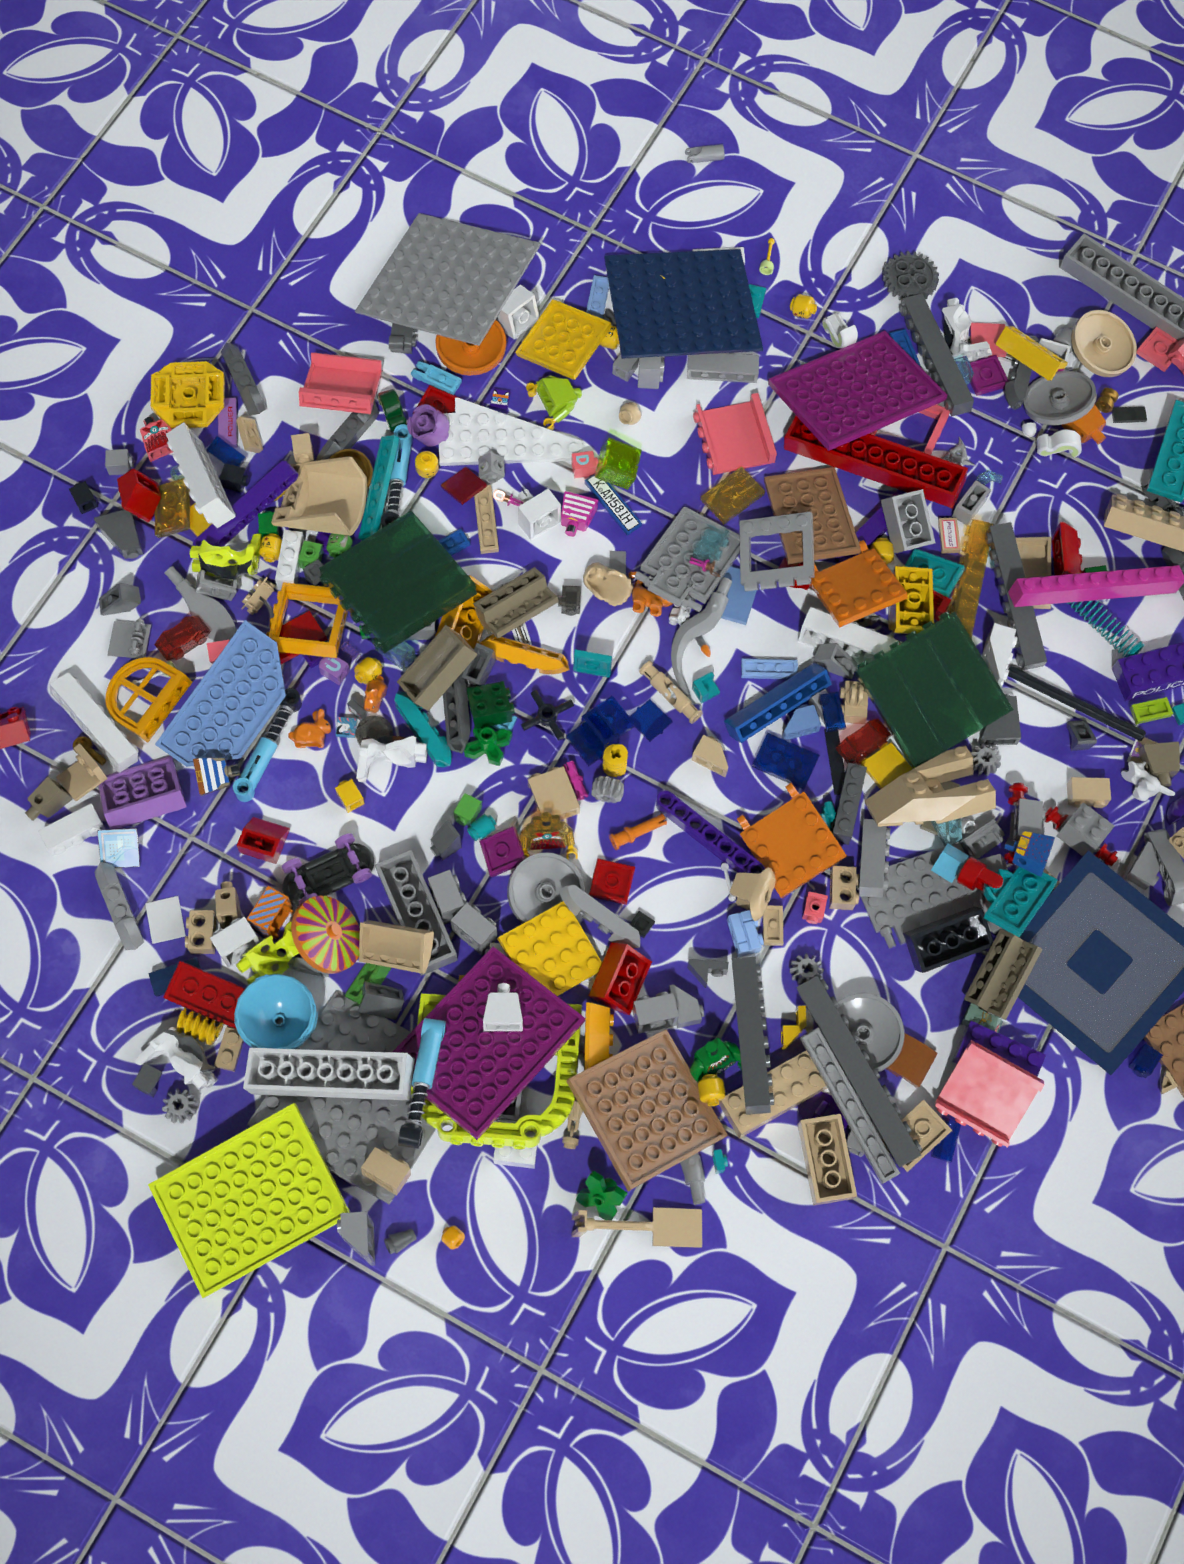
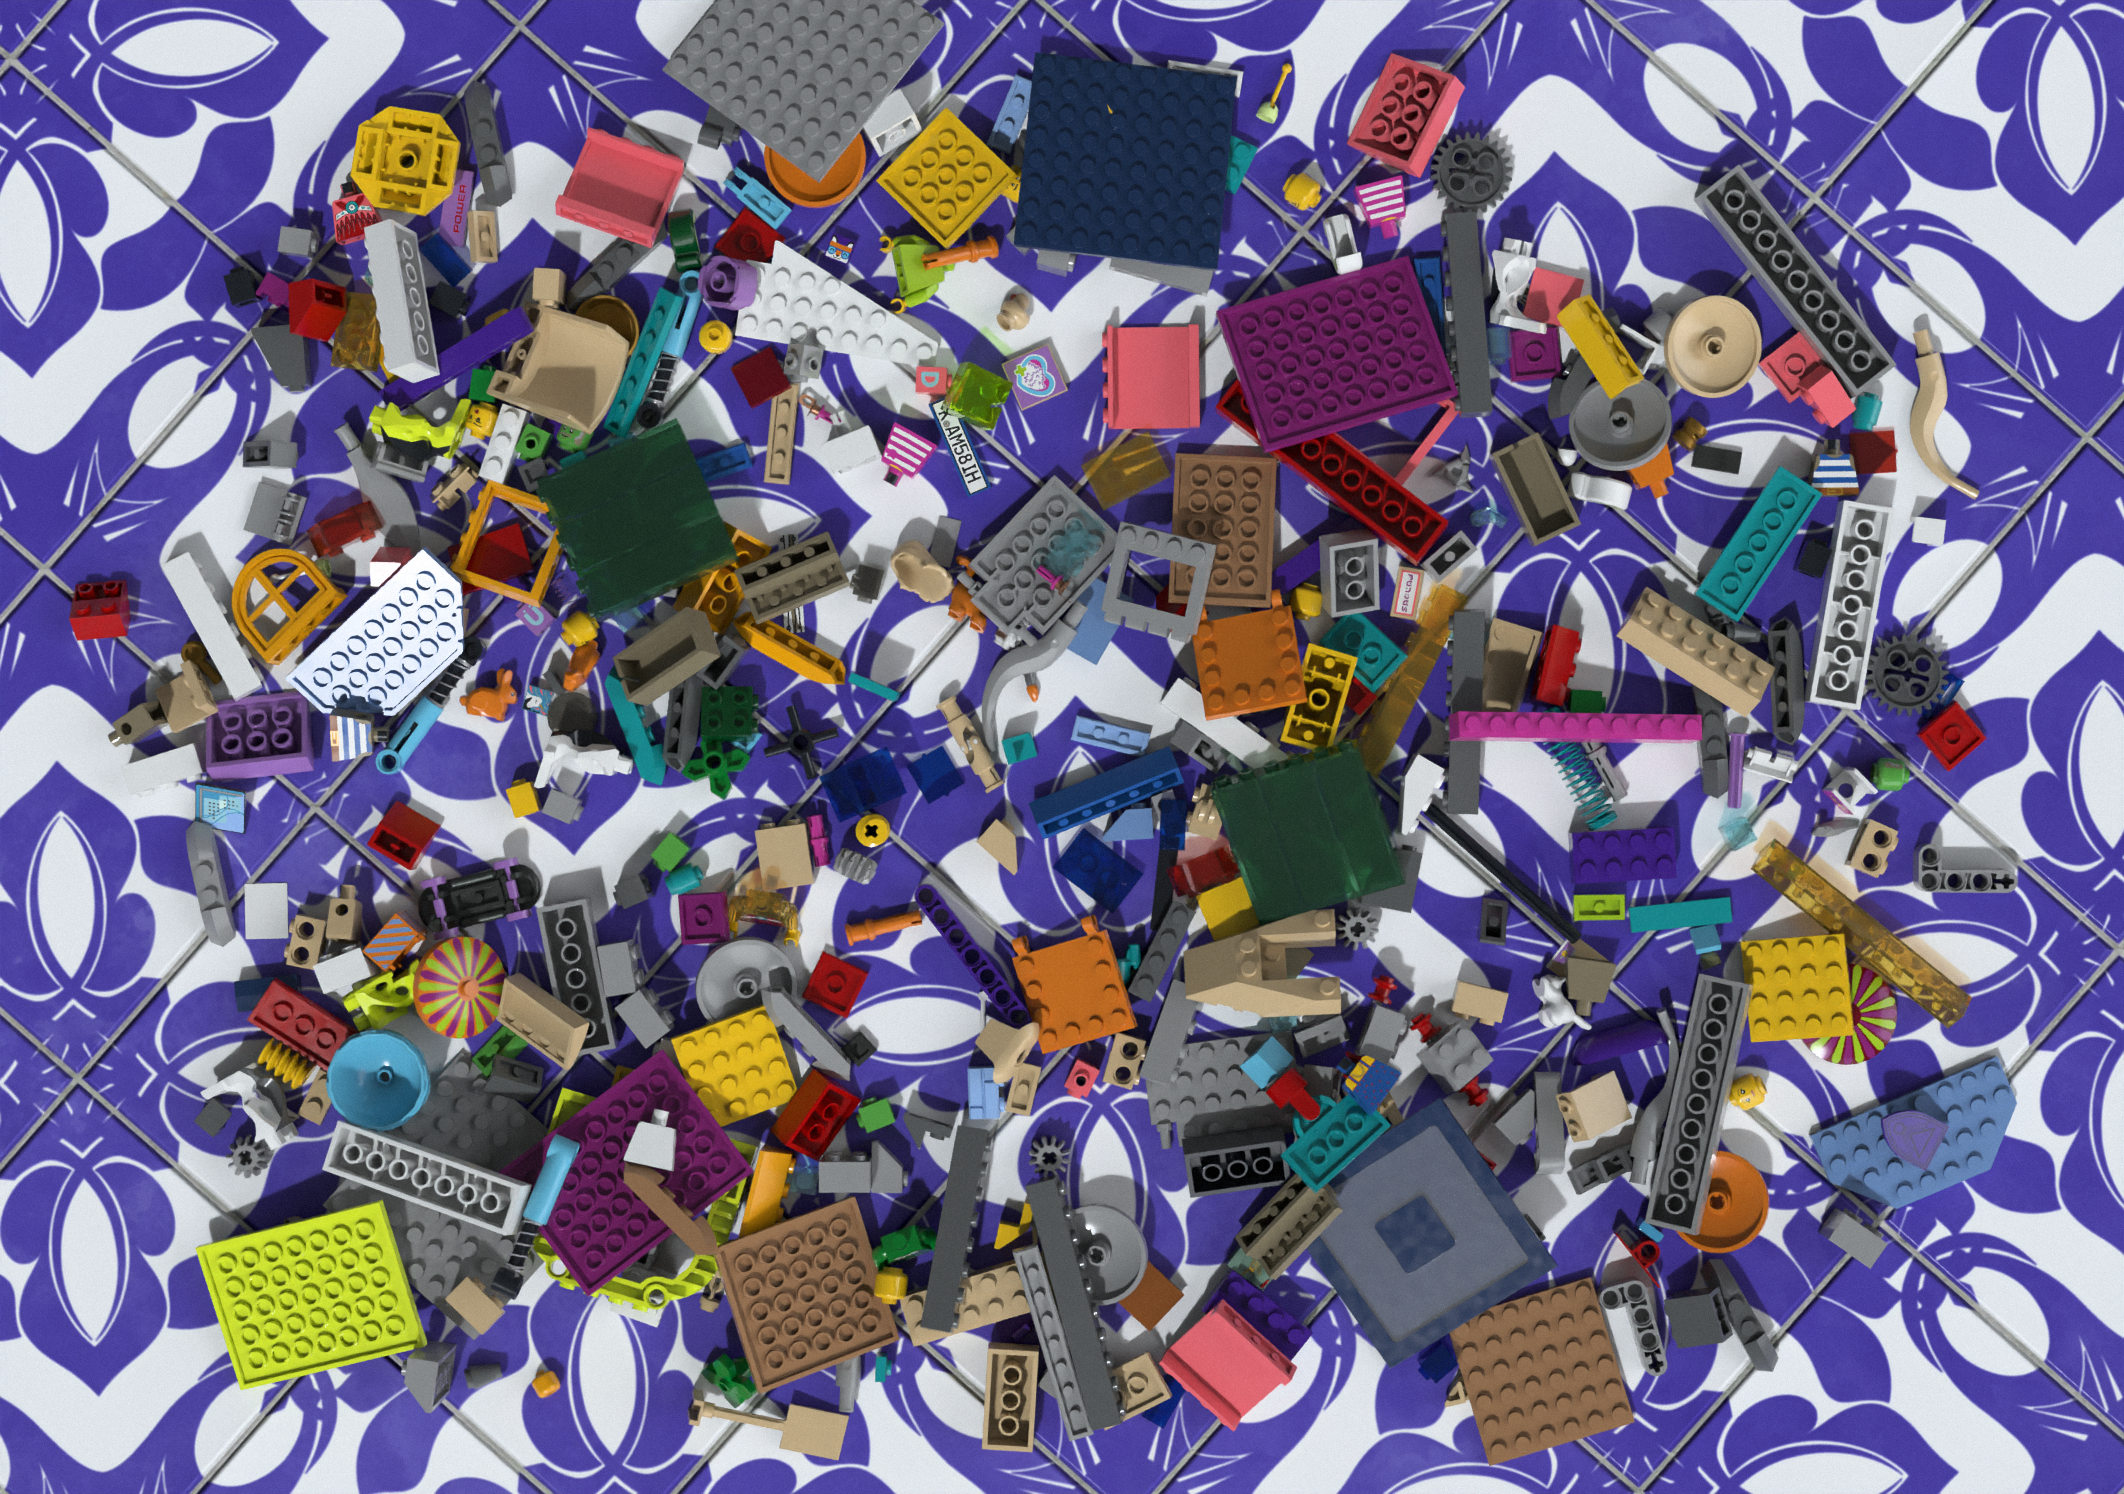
camera: 15 degrees right, 20 degrees up
none -> magenta brick [255,272,289,308]
none -> light grey brick [542,789,584,824]
none -> medium nougat brick [624,1162,718,1255]
none -> clear light blue brick [790,1163,819,1195]
none -> bright green brick [856,1096,896,1133]
none -> orange pin [921,236,999,270]
none -> tile [1001,344,1068,411]
none -> coral slope [1347,53,1465,178]
none -> dark pink torso [1353,175,1406,239]
none -> dark tan piece [1489,432,1581,548]
none -> light grey pin [1581,742,1628,802]

